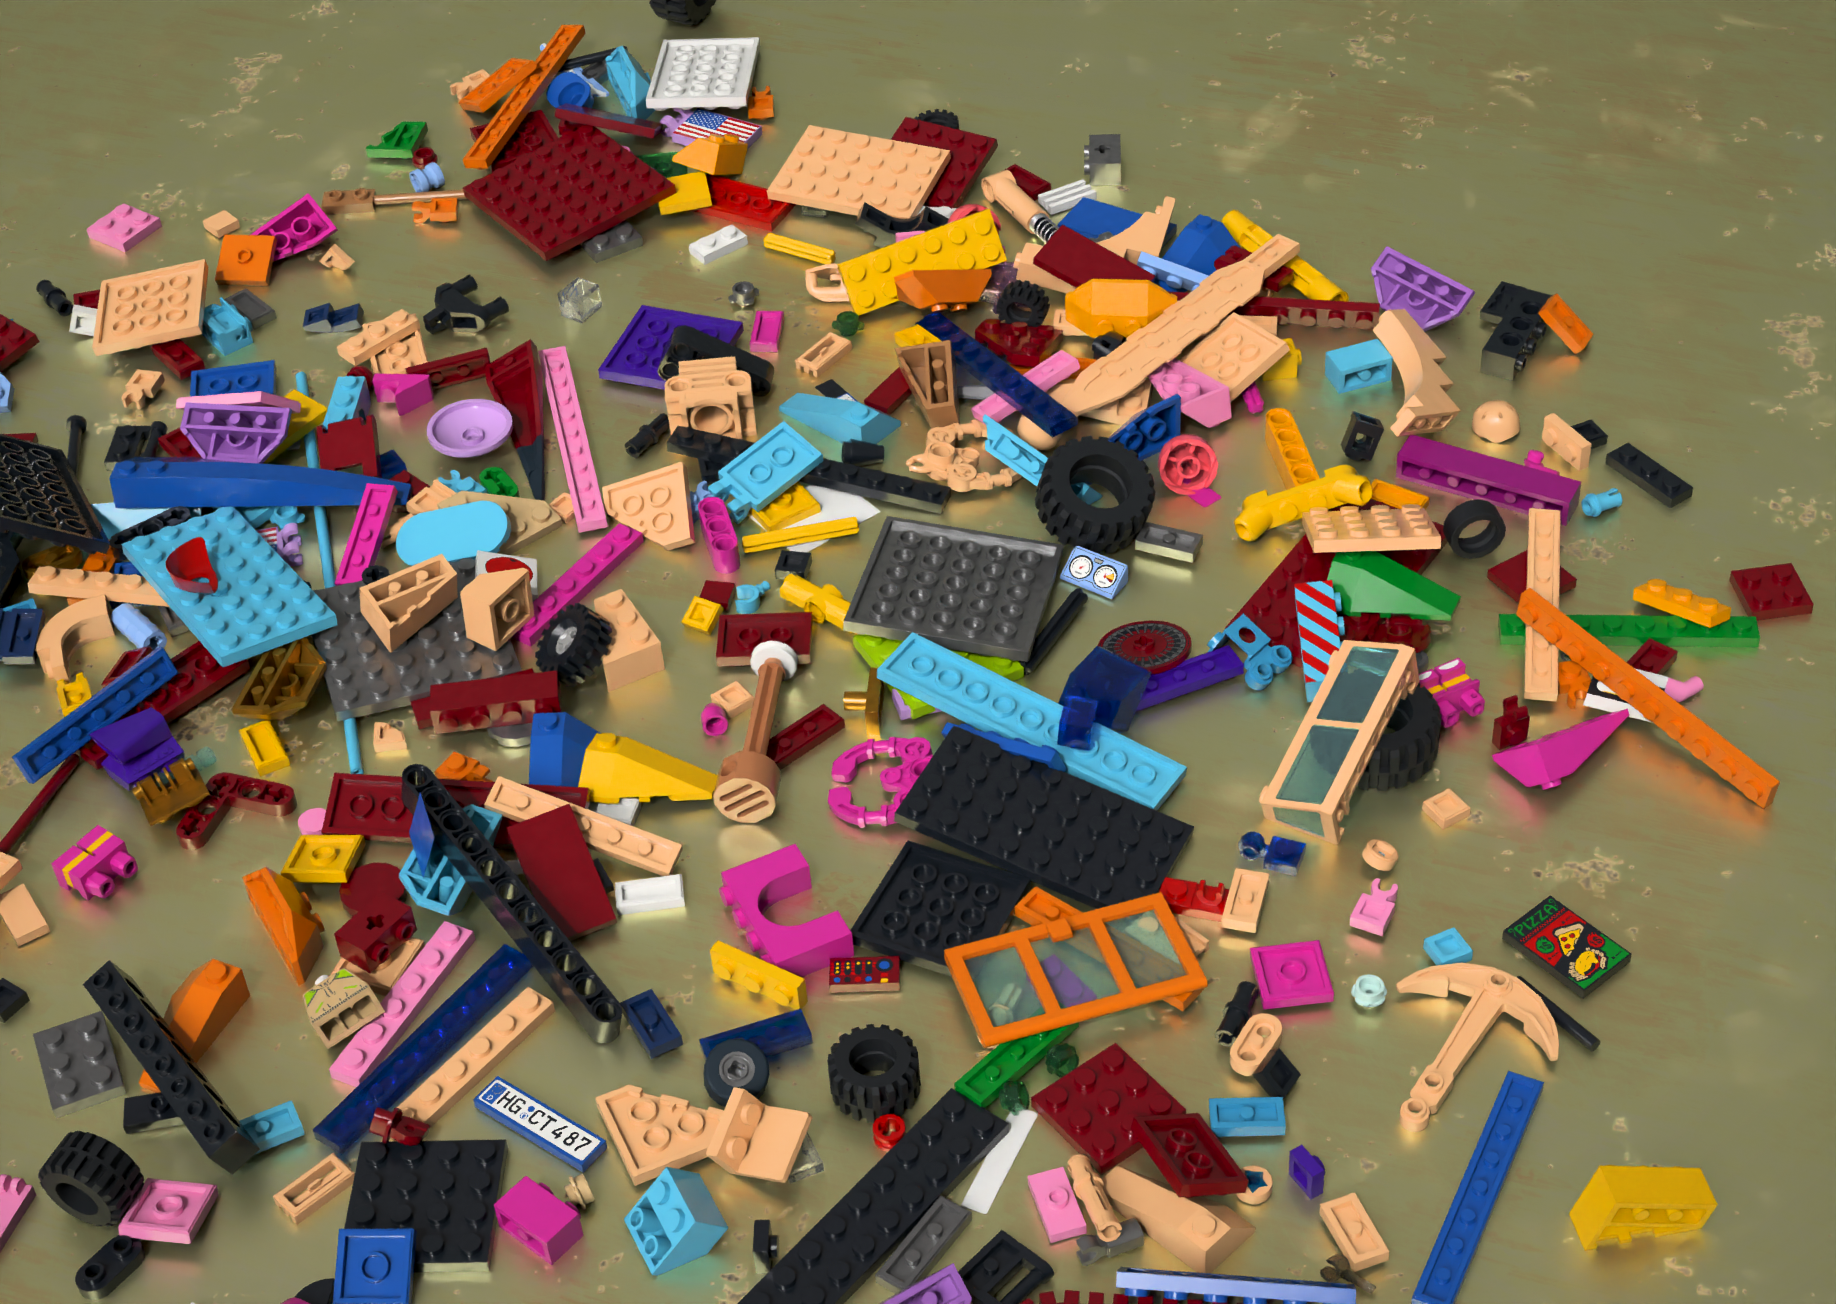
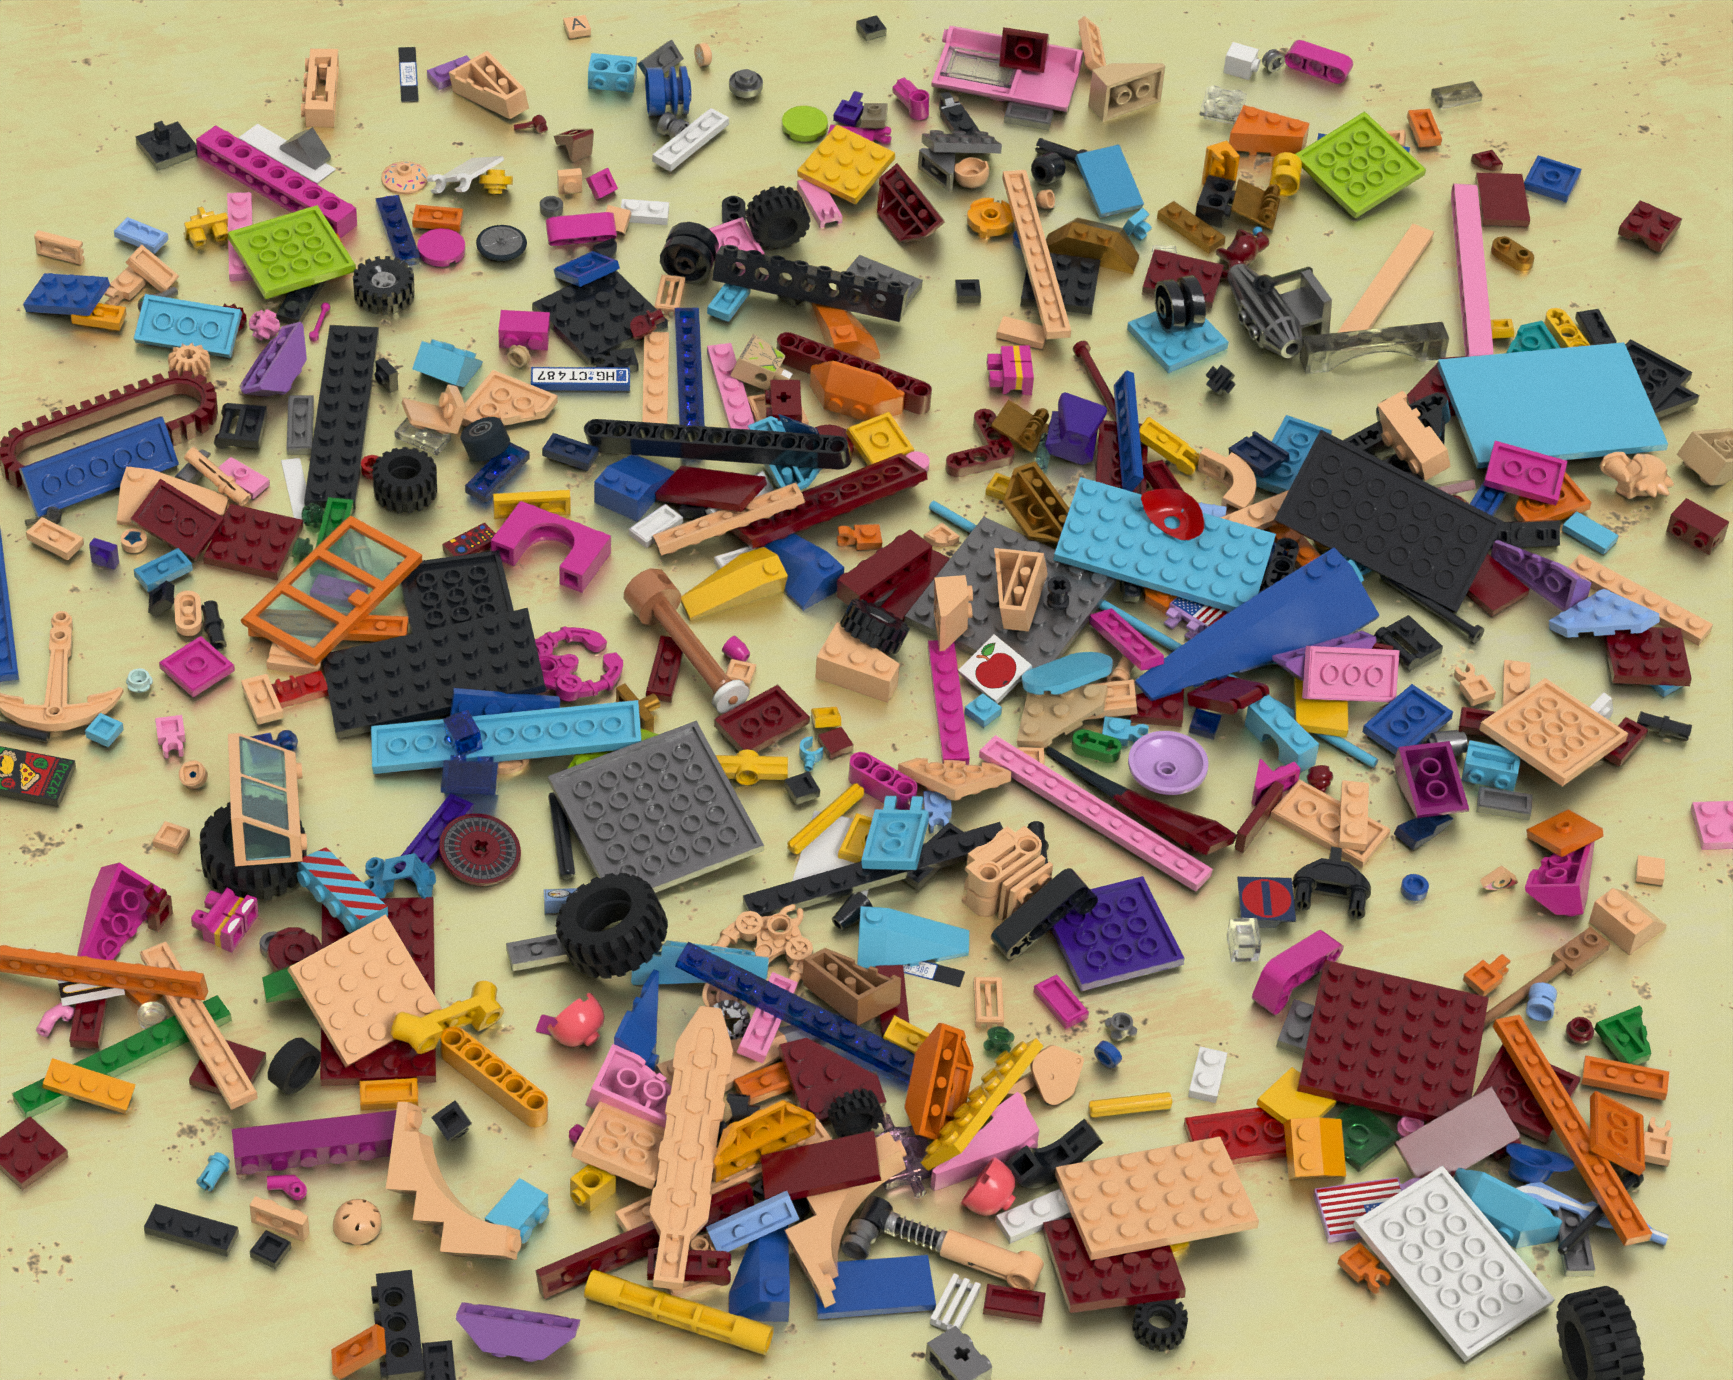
camera: 135 degrees right, 5 degrees up
none -> black plate [593,348,639,372]
none -> blue slope [594,455,674,522]
none -> black wheel [660,222,719,284]
none -> dark red beam [776,332,932,414]
none -> medium azure plate [964,693,1002,728]
none -> blue tile [1094,1040,1122,1068]
none -> piece [1237,876,1296,928]
none -> dark pink beam [1252,930,1344,1015]
none -> magenta slope [1393,741,1469,818]
none -> blue tile [1400,874,1429,901]
none -> flat silver brick [1426,730,1468,757]
none -> light nougat plate [1502,660,1530,707]
none -> orange plate [1581,1055,1669,1100]
none -> light nougat slope [1589,888,1667,955]

